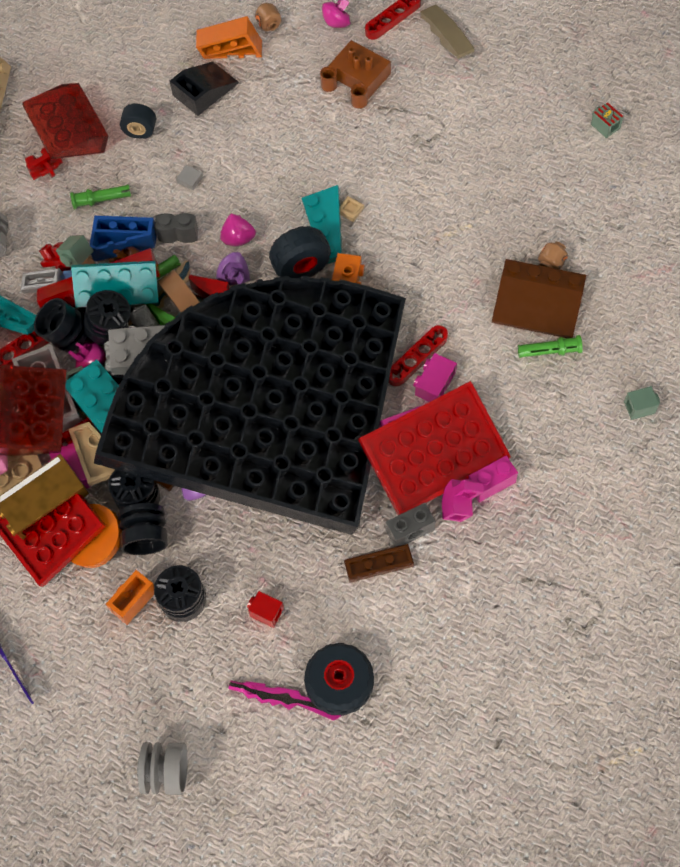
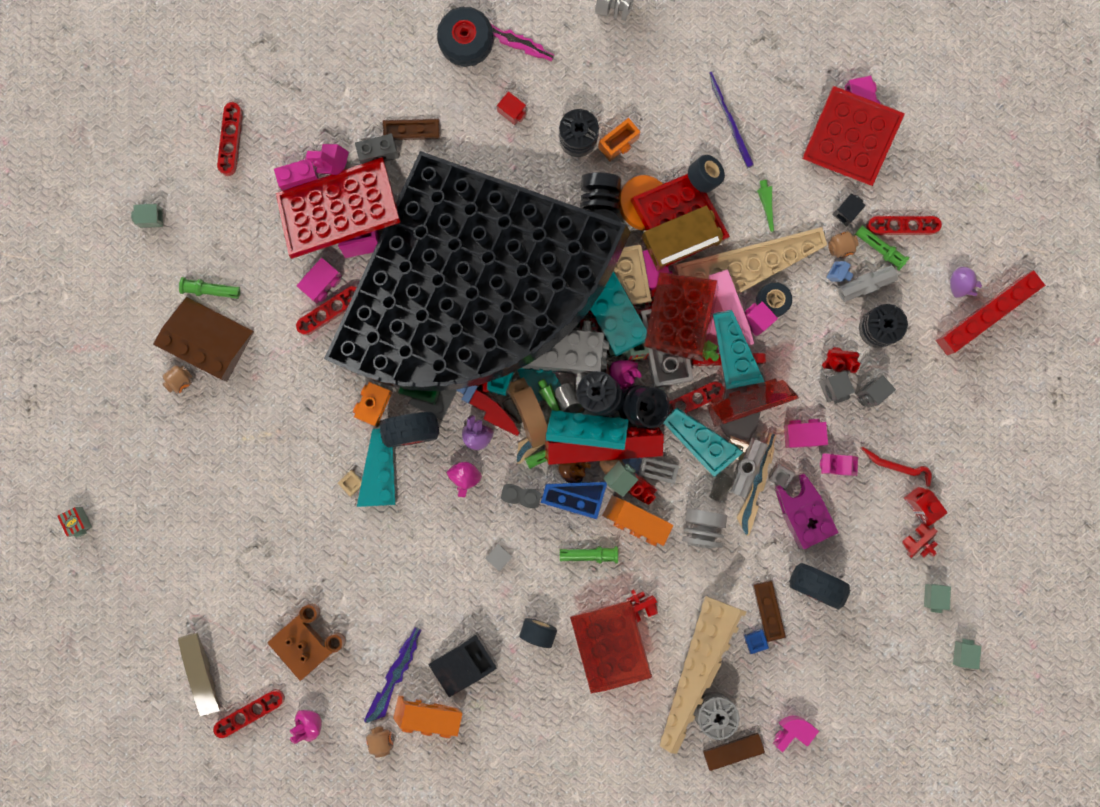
camera: 175 degrees left, 20 degrees up
none -> red beam [217,102,243,176]
none -> dark purple sword [364,627,422,723]
none -> orange wedge [602,495,674,547]
none -> black wheel [688,155,725,193]

